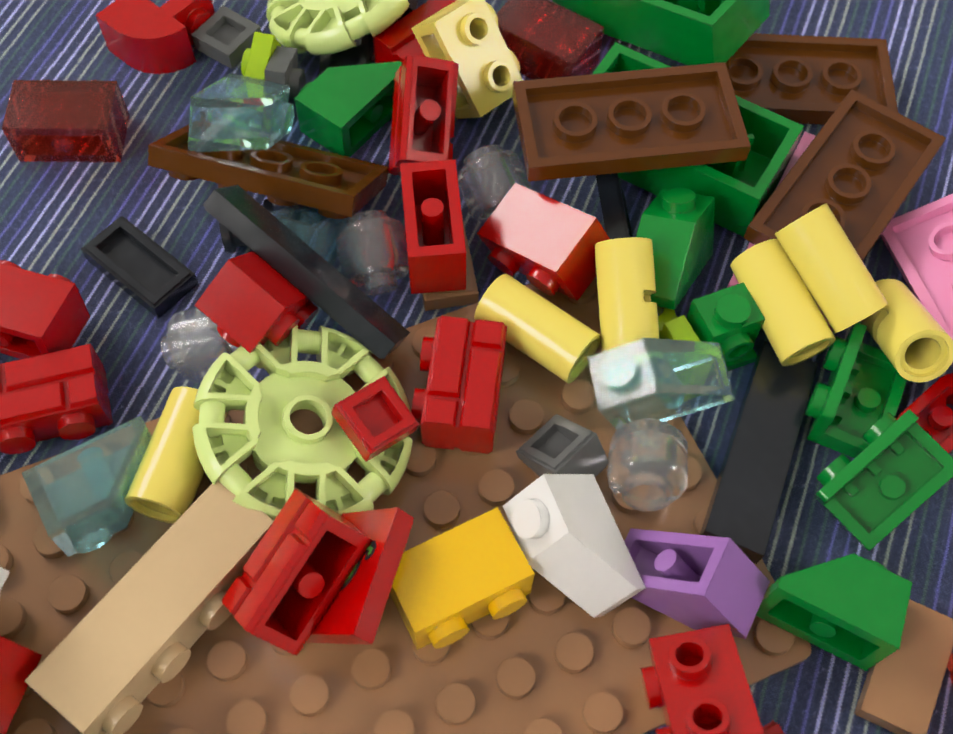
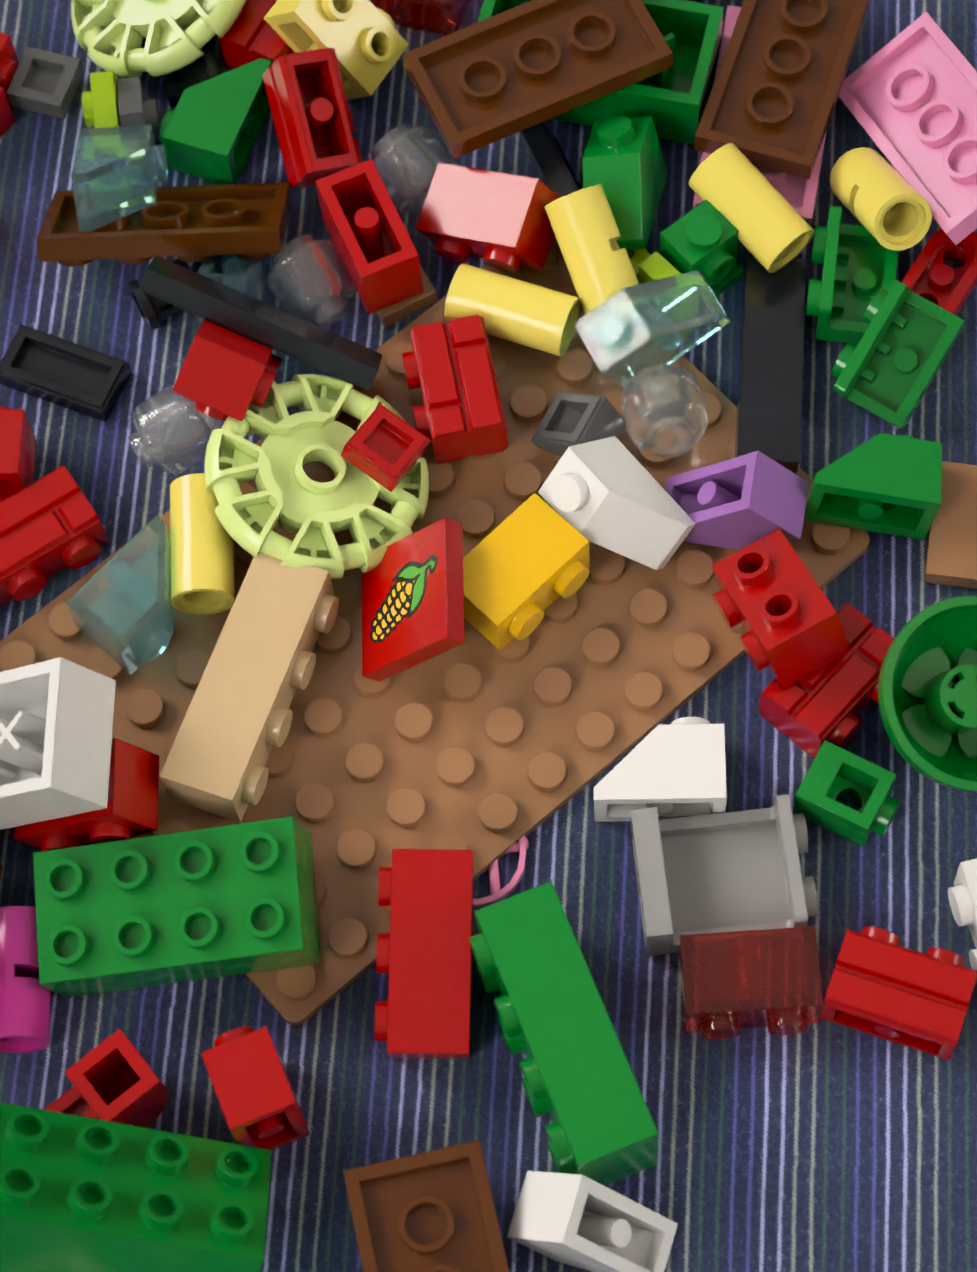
camera: 10 degrees left, 5 degrees up
red brick [221,488,372,656] -> none
light yellow pin [775,203,888,333] -> none

